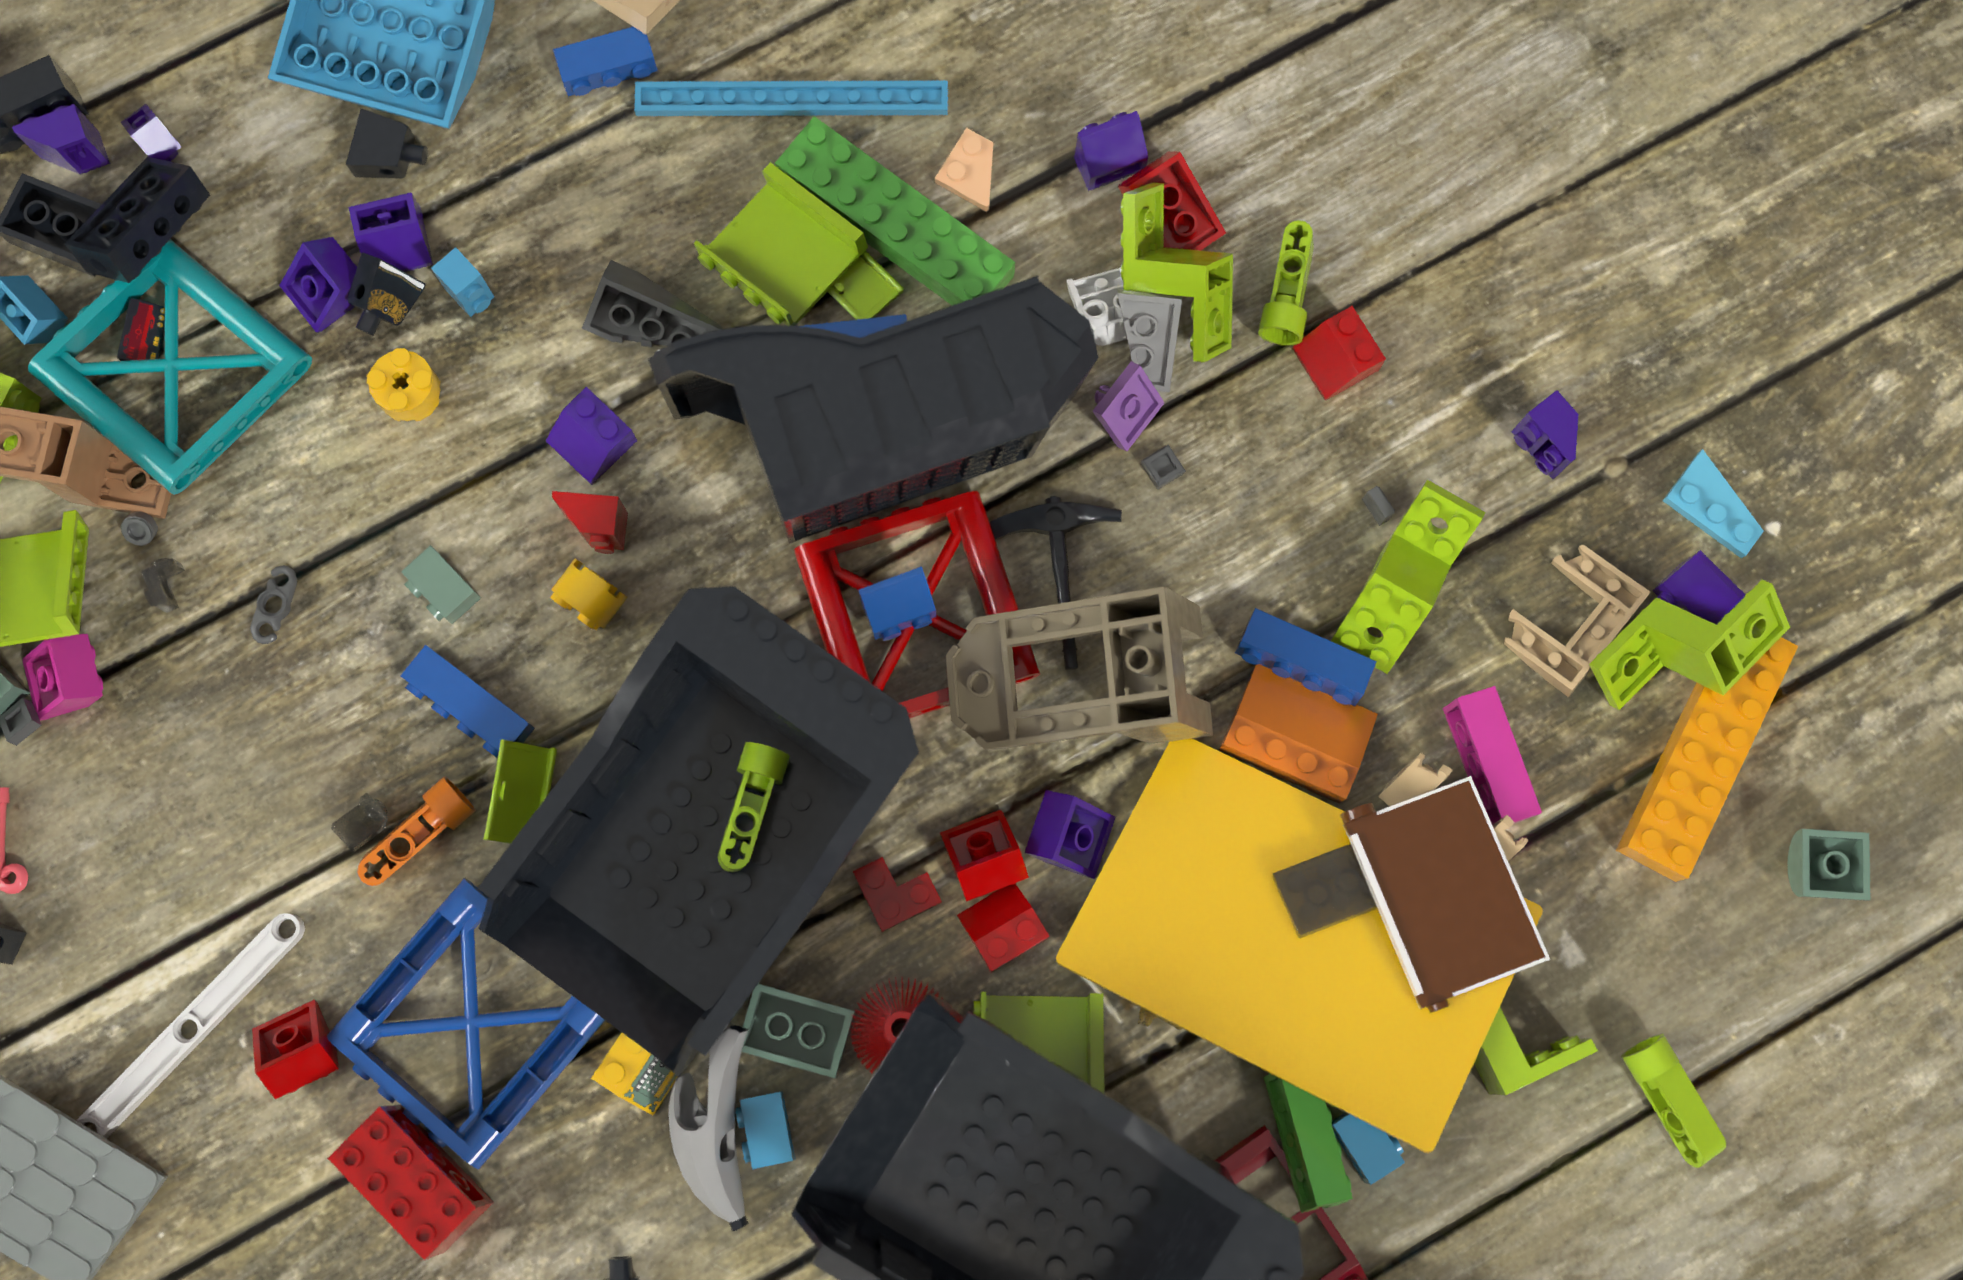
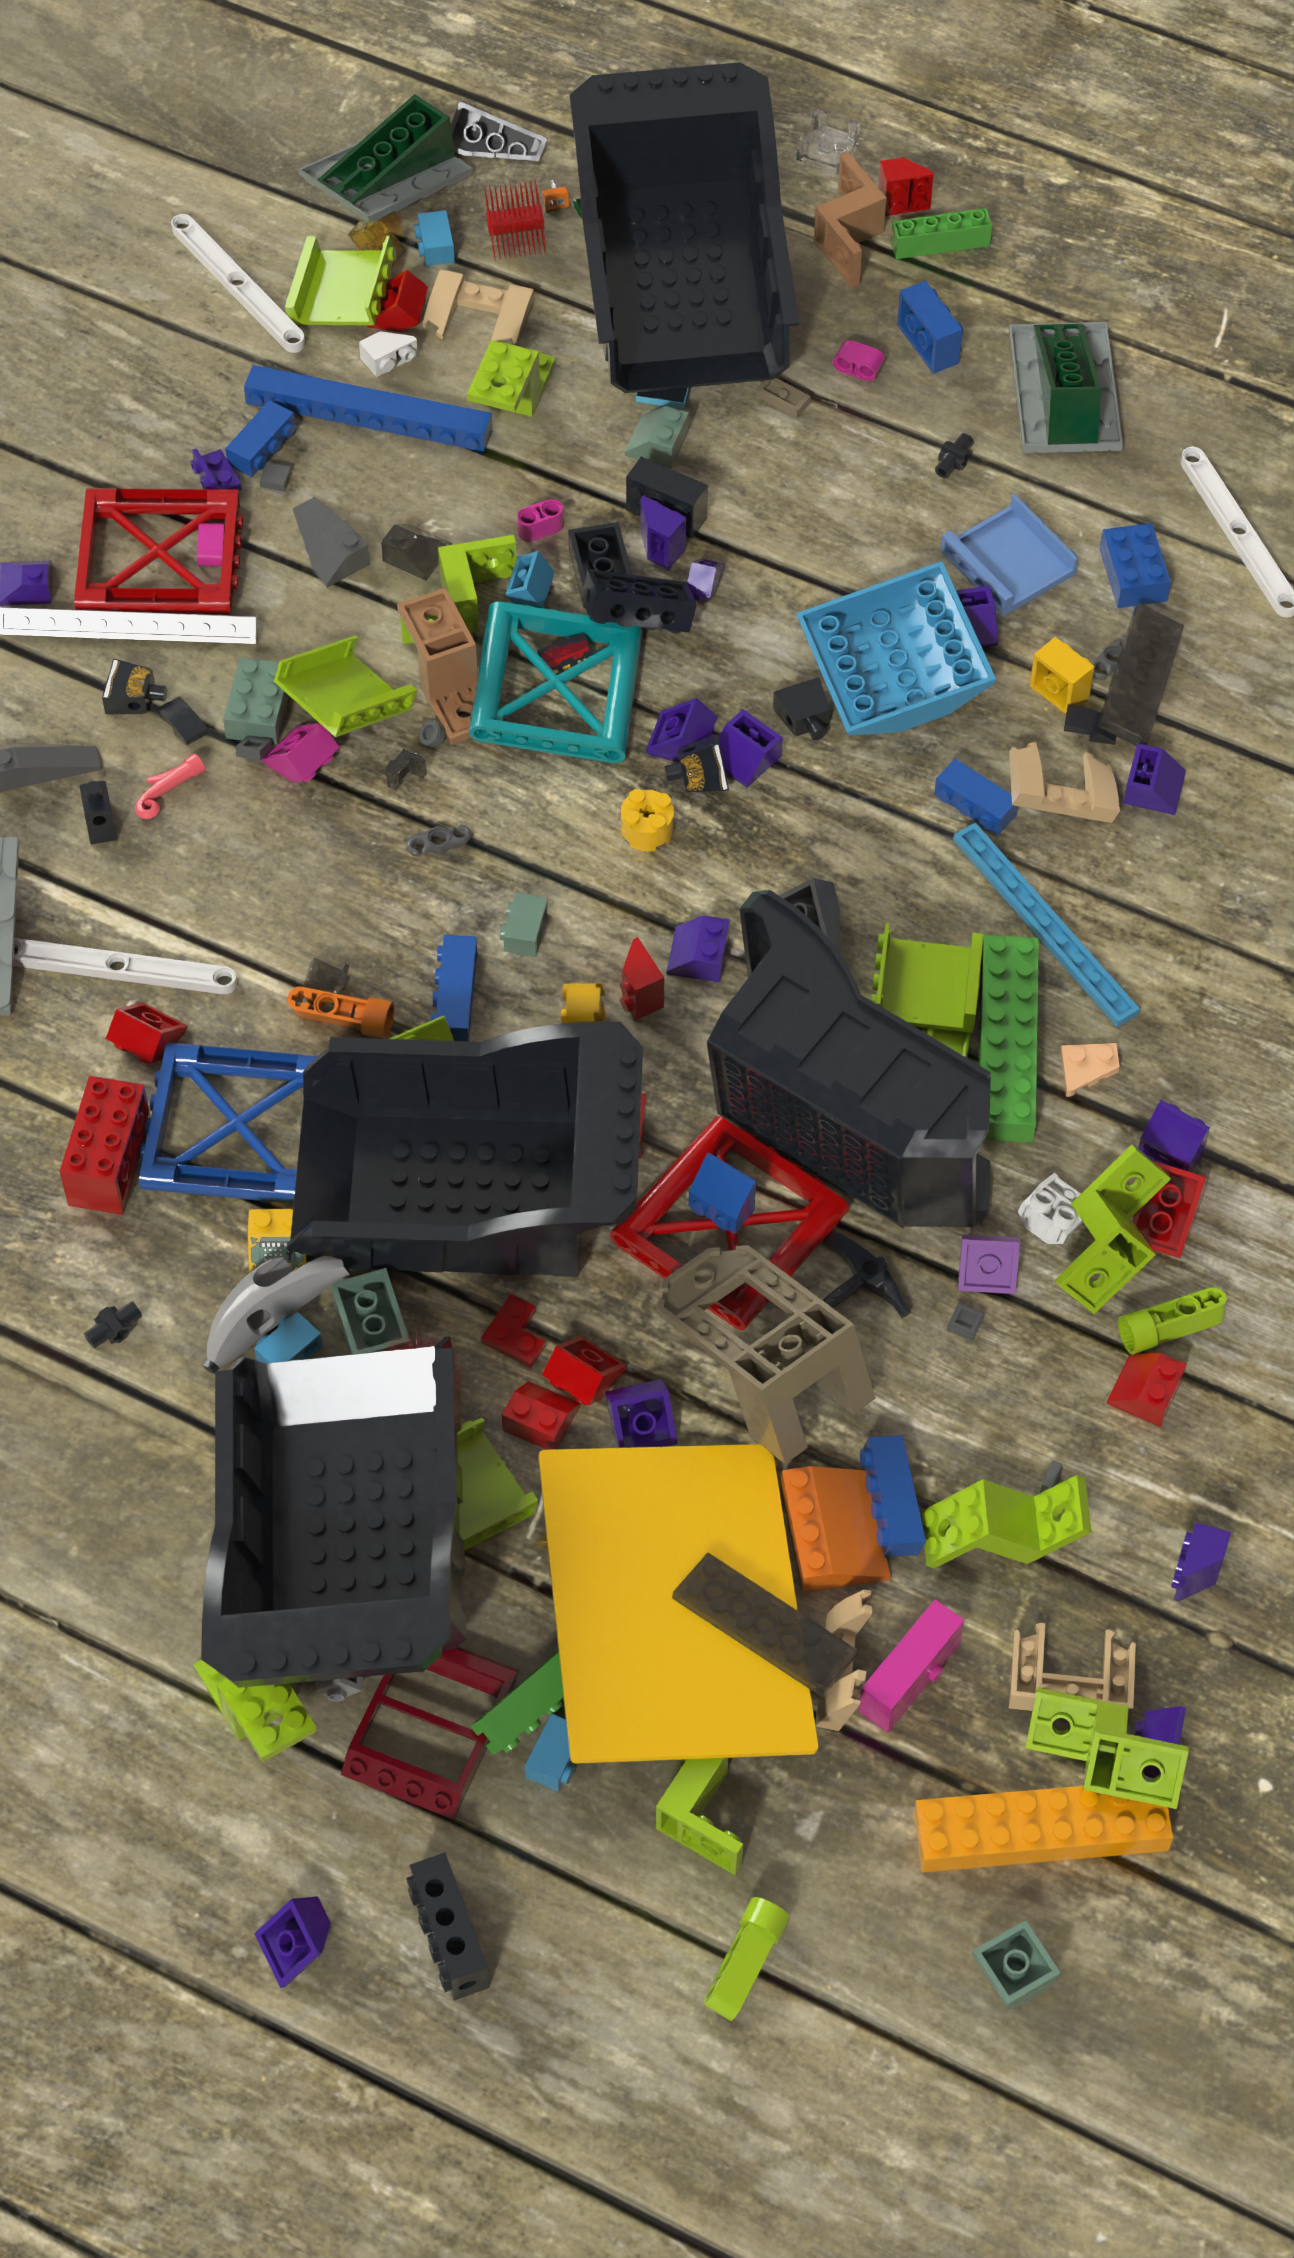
camera: 60 degrees right, 20 degrees down
dark azure brick [431,247,494,317] -> none
lime beam [718,742,790,872] -> none
light grey wing [1117,290,1182,392] -> none
reddish brown door [1340,776,1550,1013] -> none
medium azure wing [1662,449,1764,559] -> none

